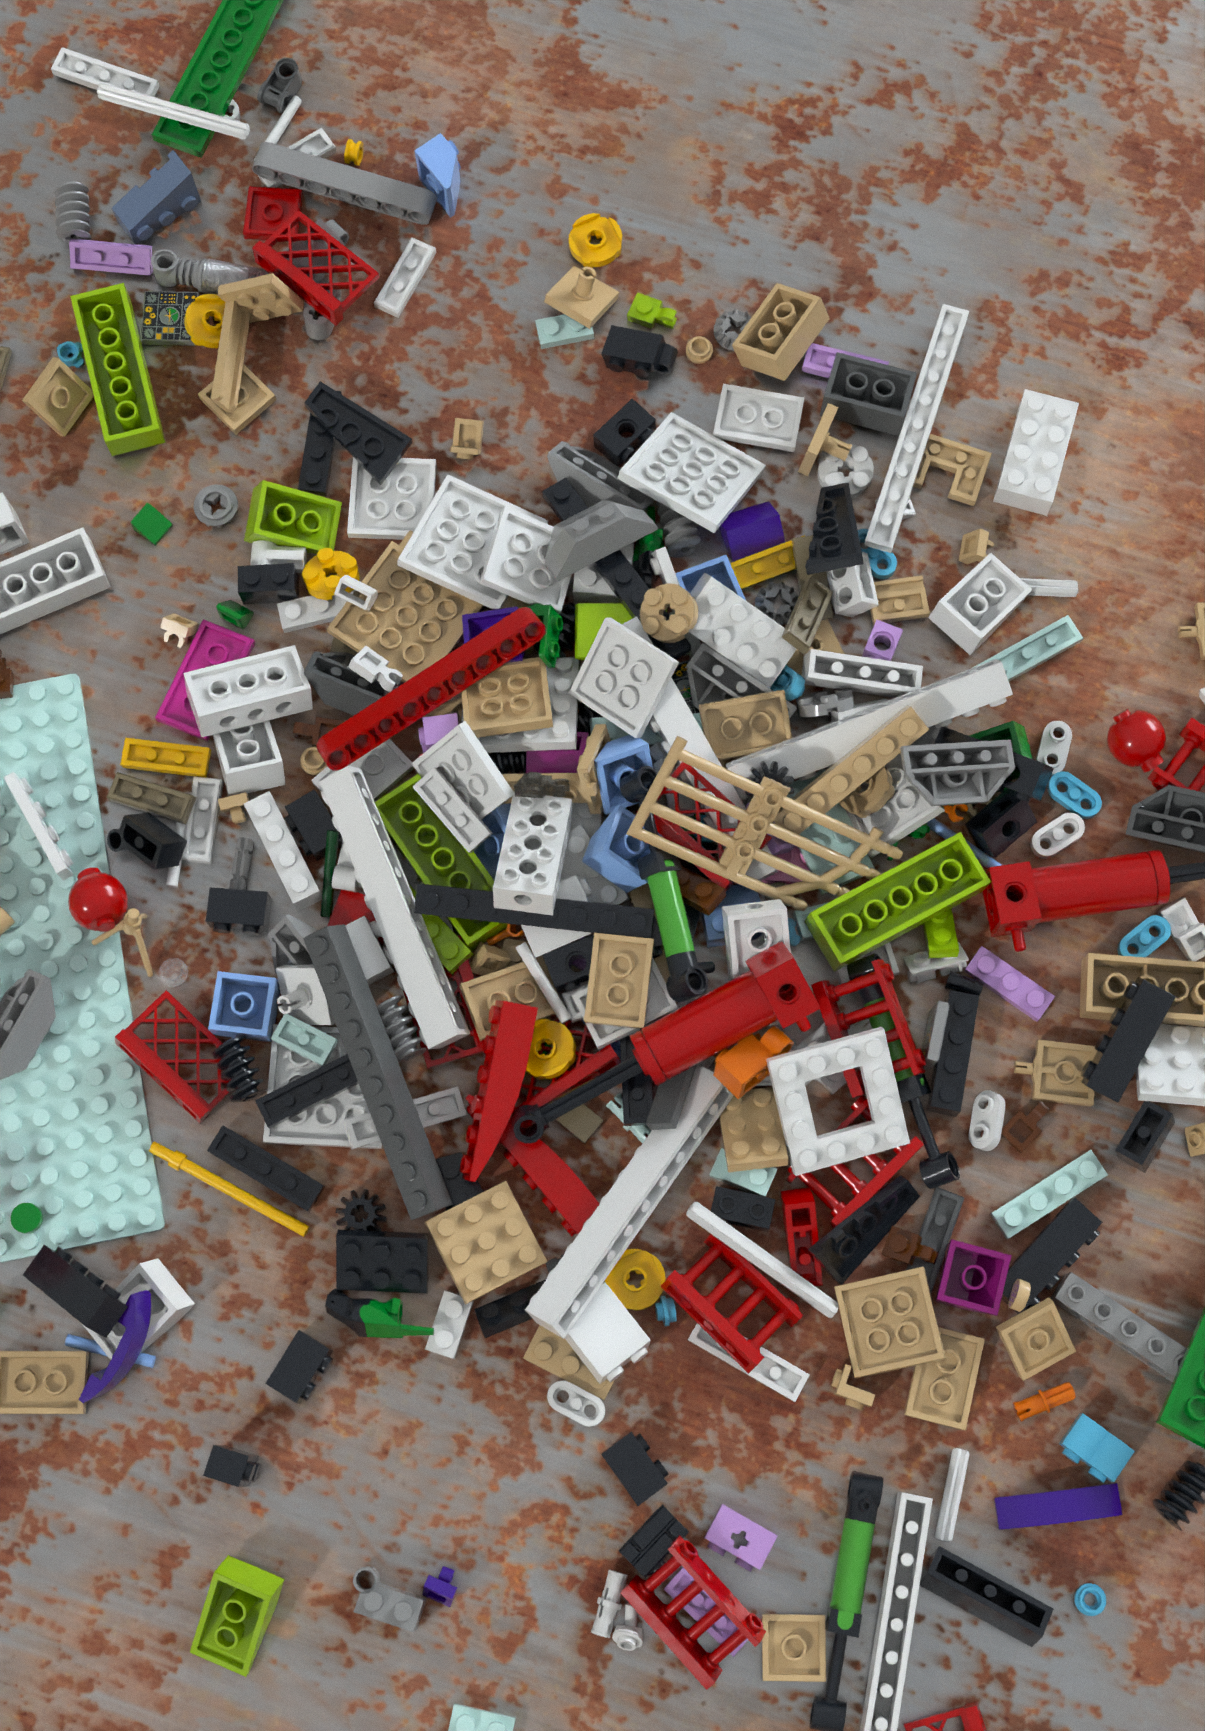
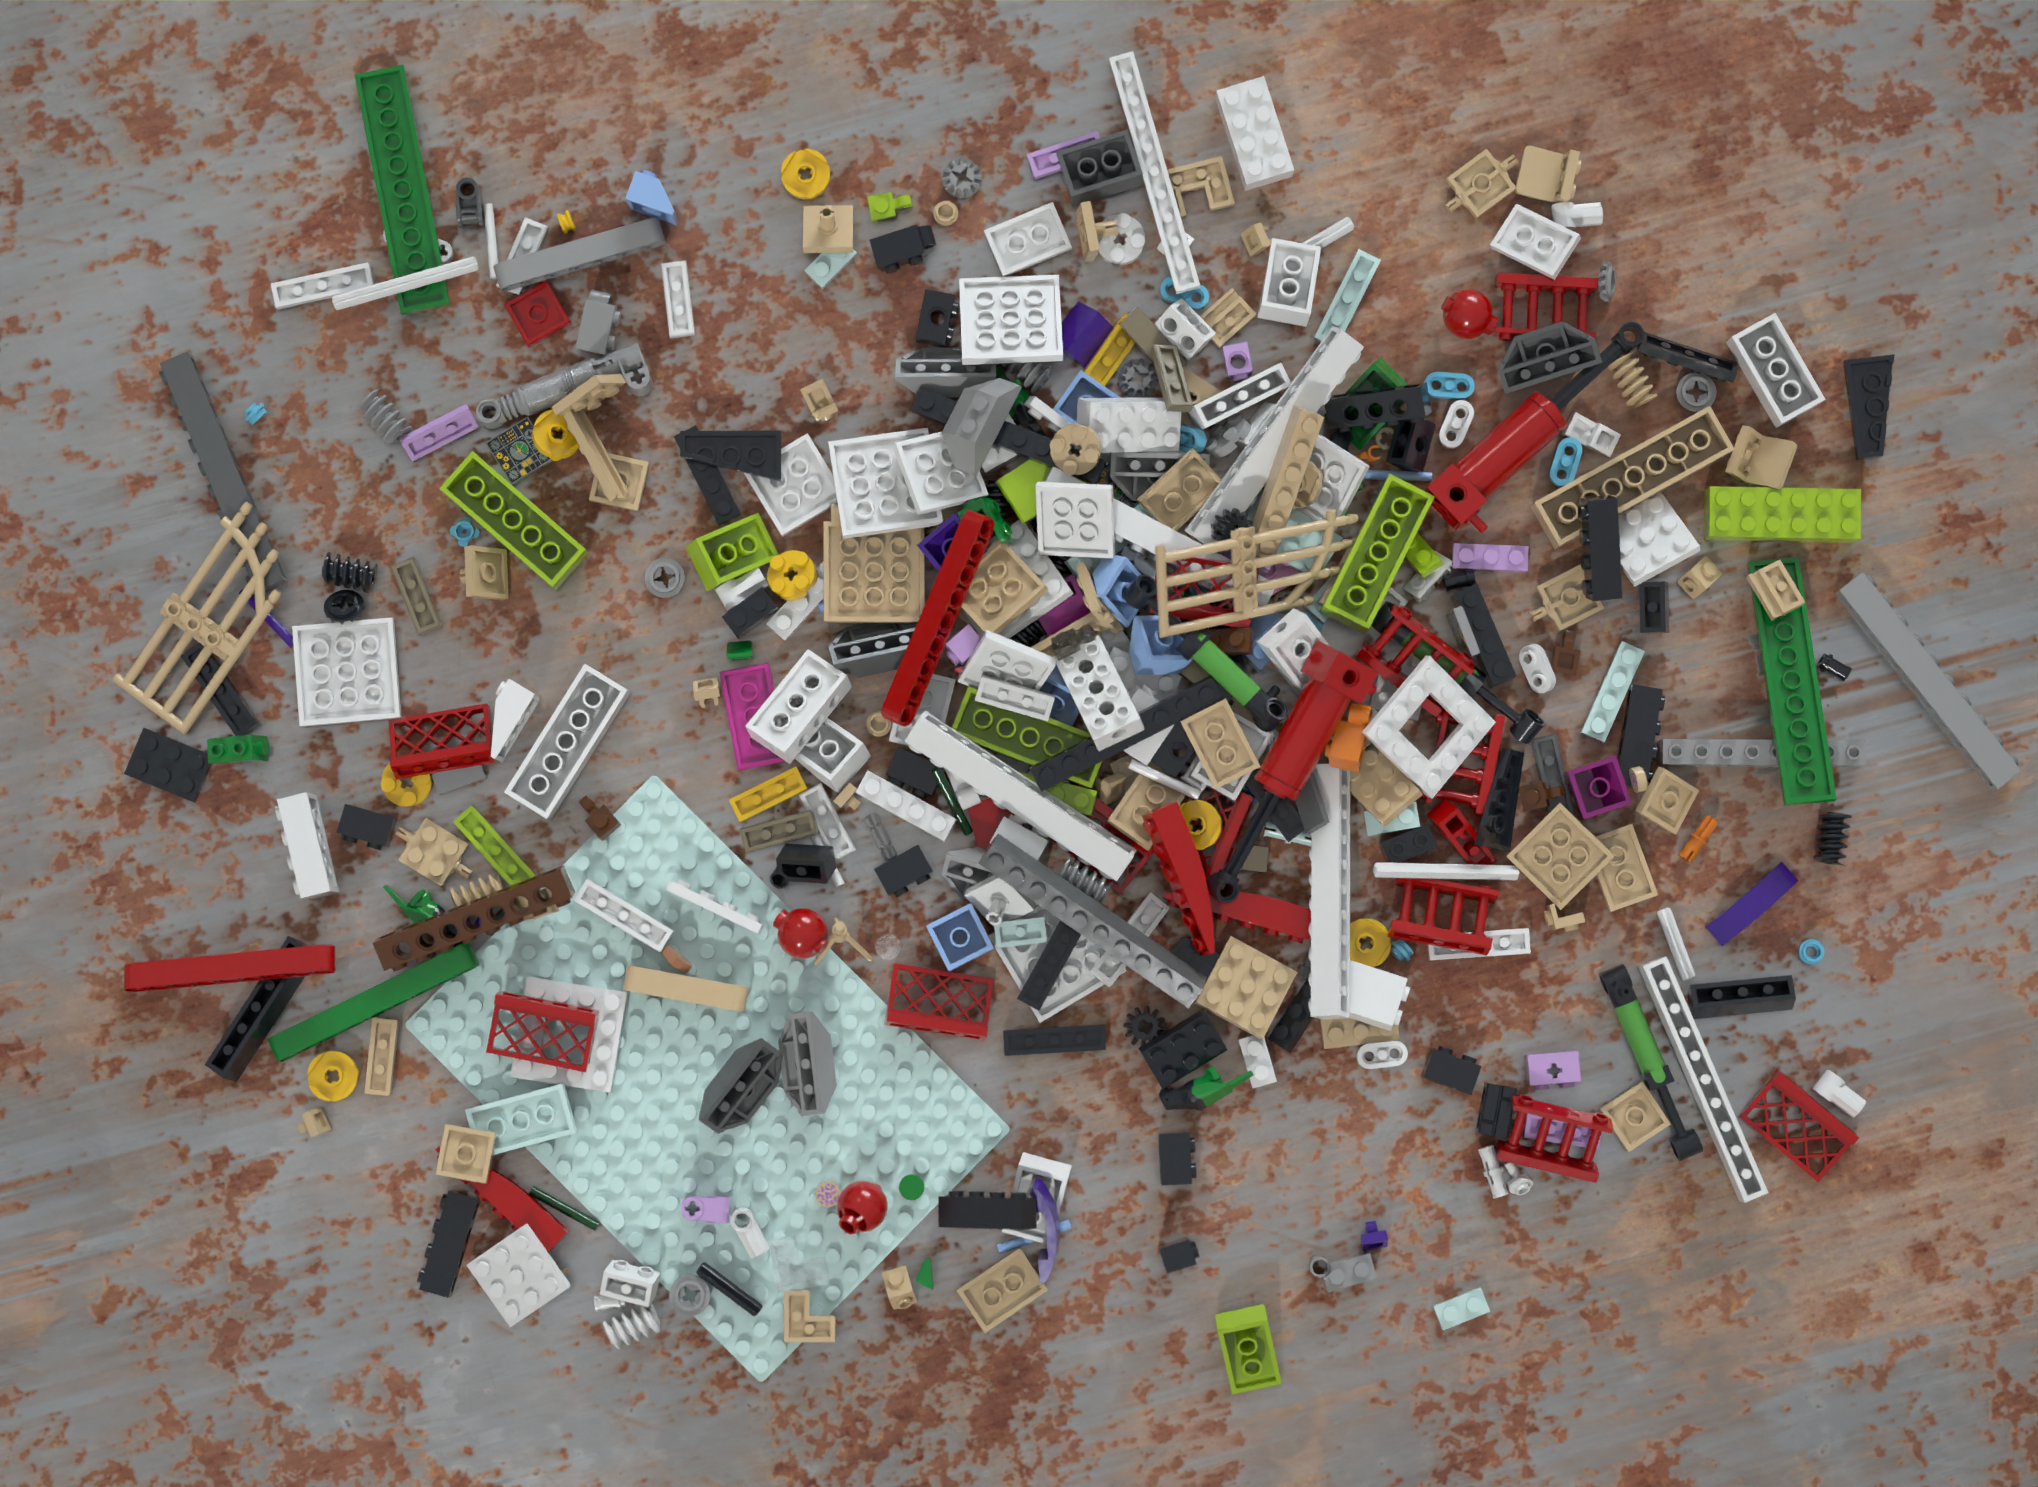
camera: 35 degrees left, 10 degrees up
sand blue wedge [112,150,201,244] -> none
green slope [131,503,173,546] -> none
yellow bar [149,1141,310,1237] -> none
black piece [212,1035,268,1103] -> none
red fence [252,210,380,326] -> none
reddish brown plate [293,717,345,747] -> none
white piece [334,575,378,611] -> none
white plate [348,646,403,692] -> none
orange hand [487,924,525,946] -> none
tan brick [732,283,830,381] -> none
black wing [805,483,864,575] -> none
light grey wedge [900,740,1015,806] -> none
white plate [1036,721,1072,778] -> none
medium azure brick [1059,1413,1135,1483] -> none

